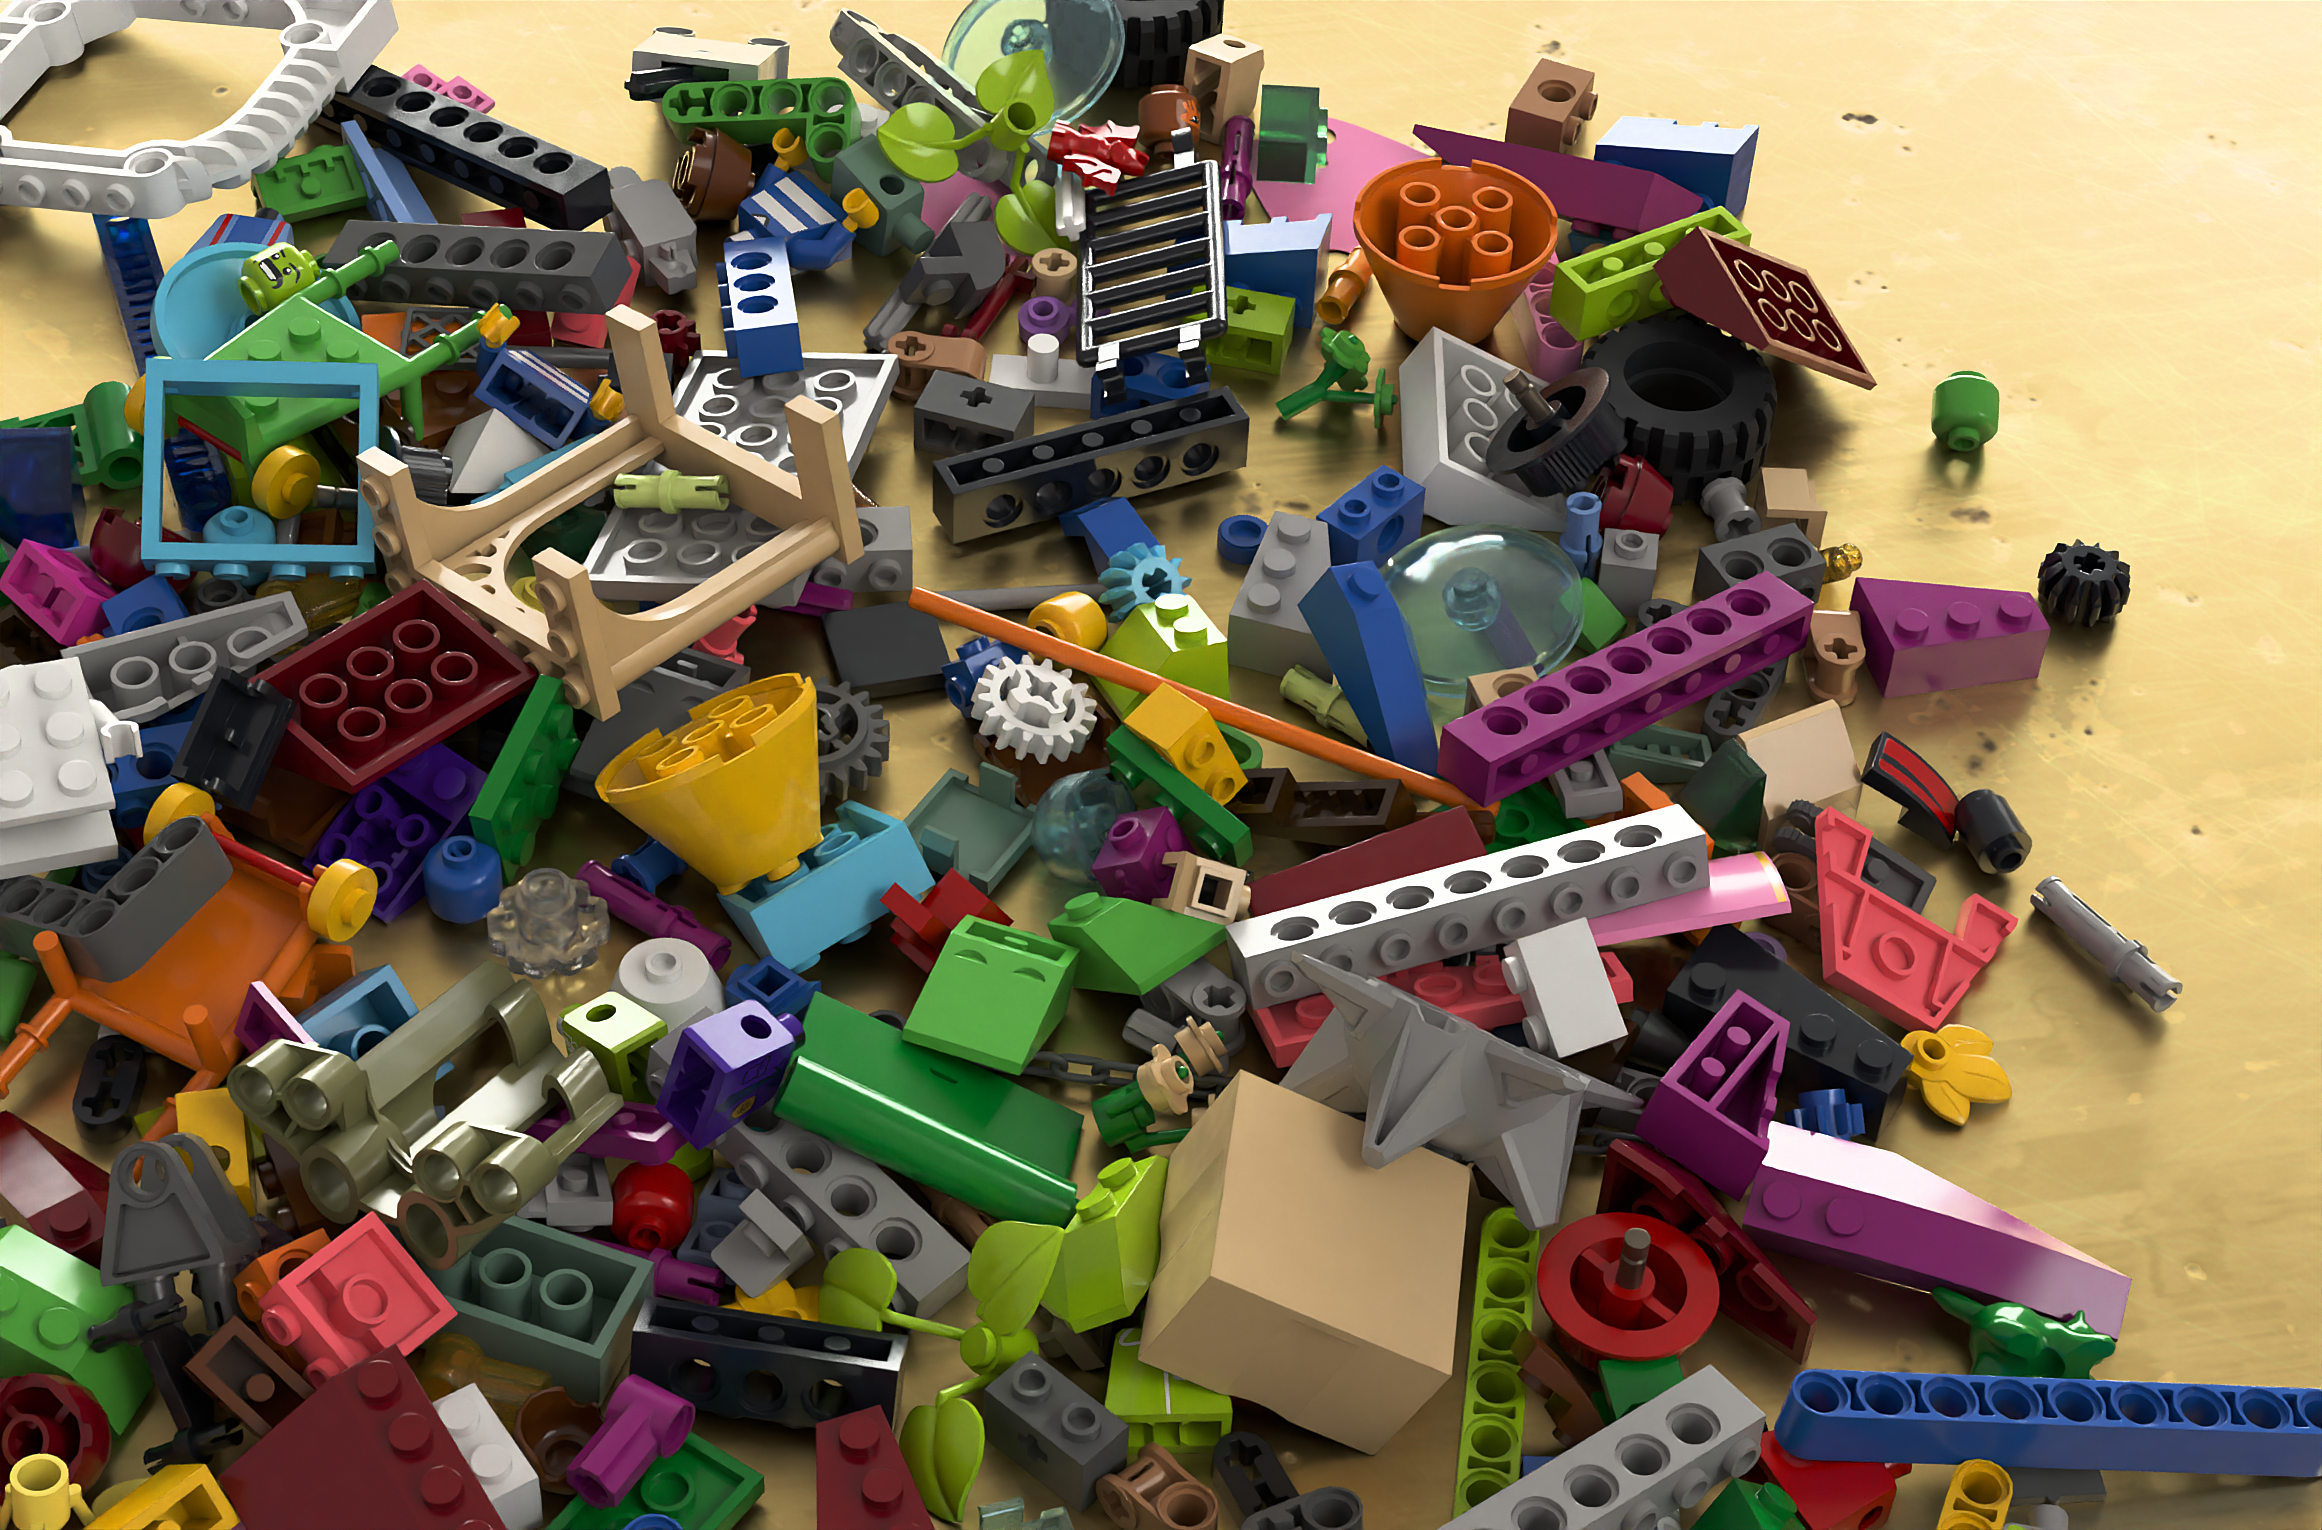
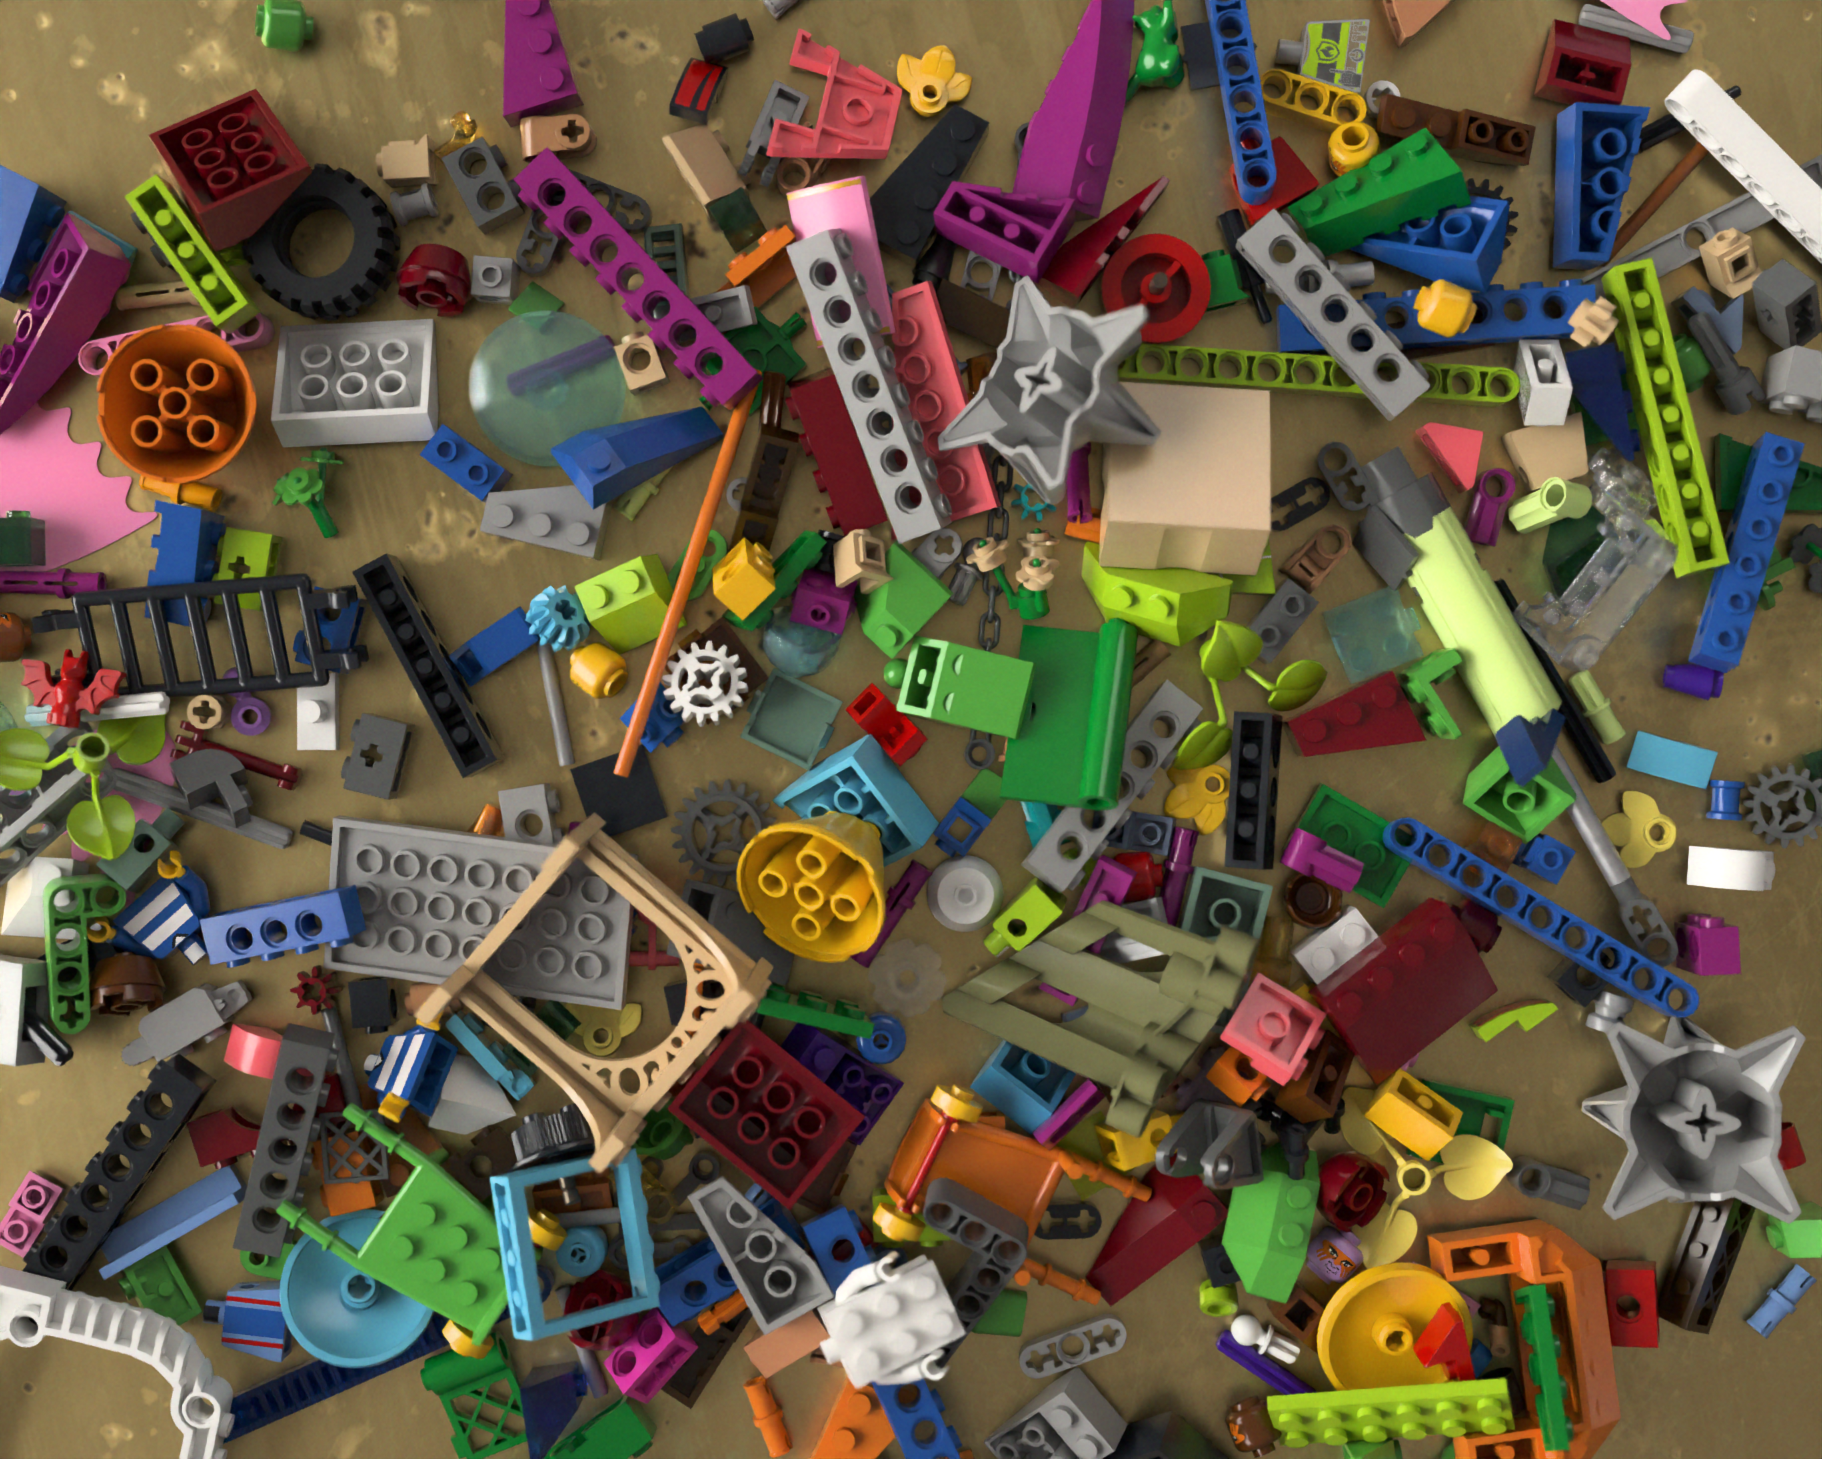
camera: 85 degrees left, 45 degrees up
black hinge [170,665,297,812] -> none
lime head [237,242,320,316] -> none
yellowish green pin [614,470,730,514] -> none
dark purple torso [655,999,806,1151] -> none
light grey slope [710,1188,815,1298] -> none
medium nougat piece [887,331,987,401] -> none
blue tile [1217,515,1268,565] -> none
black piece [1485,367,1628,498] -> none
white brick [1501,917,1628,1061] -> none
reddish brown slope [1509,1327,1605,1450] -> none
medium blue pin [1559,492,1603,593] -> none
blue gear [1784,1089,1865,1141] -> none

